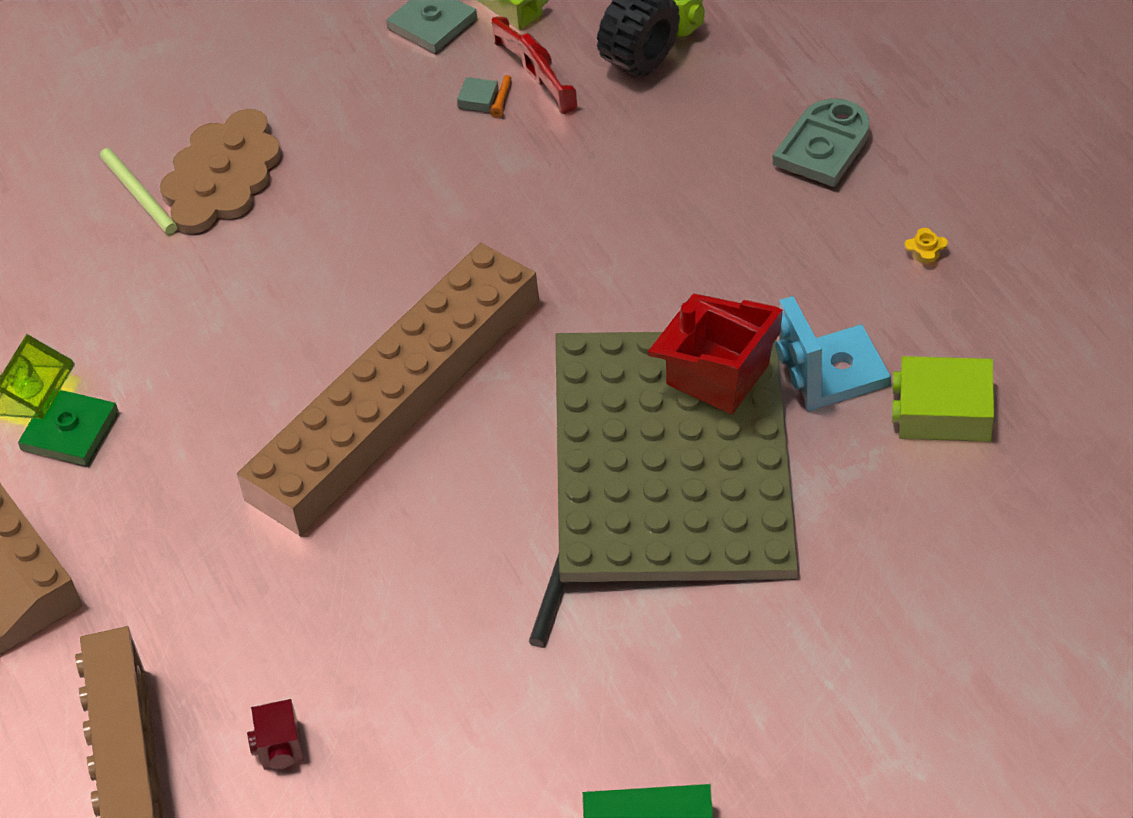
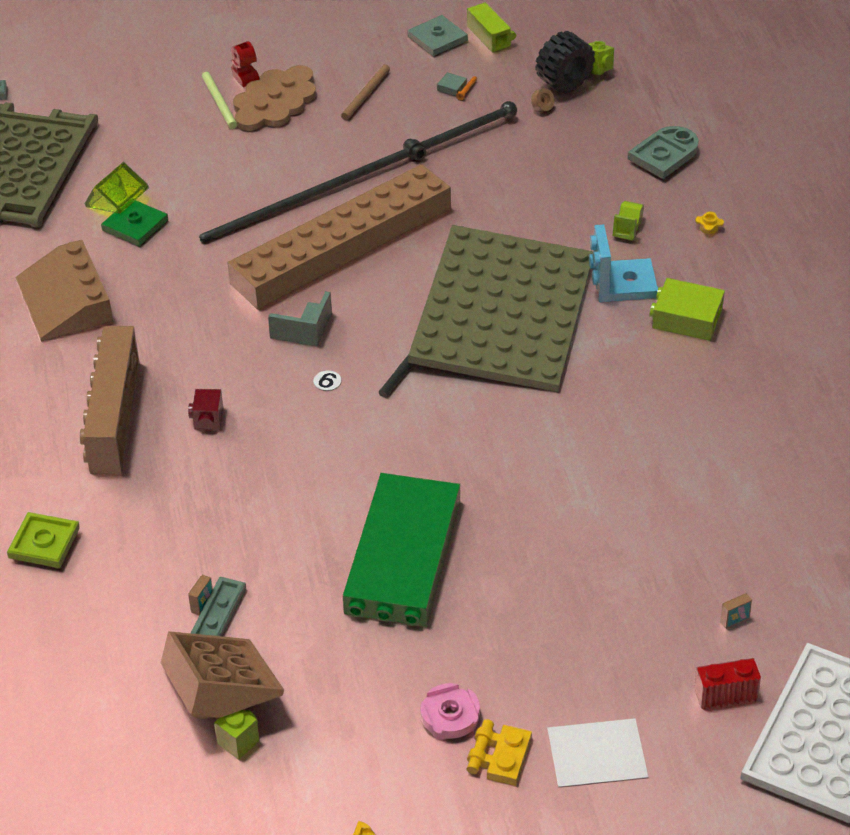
camera: 10 degrees right, 5 degrees down
red plate [491,16,577,114] -> none
red piece [647,293,783,415] -> none
none -> pearl dark grey bar [199,101,517,243]
none -> red leg [231,41,260,87]
none -> sand green panel [268,291,332,346]
none -> white sticker [313,370,341,390]
none -> medium nougat bar [341,64,390,120]
none -> medium nougat tile [531,88,555,112]
none -> lime leg [612,201,644,240]

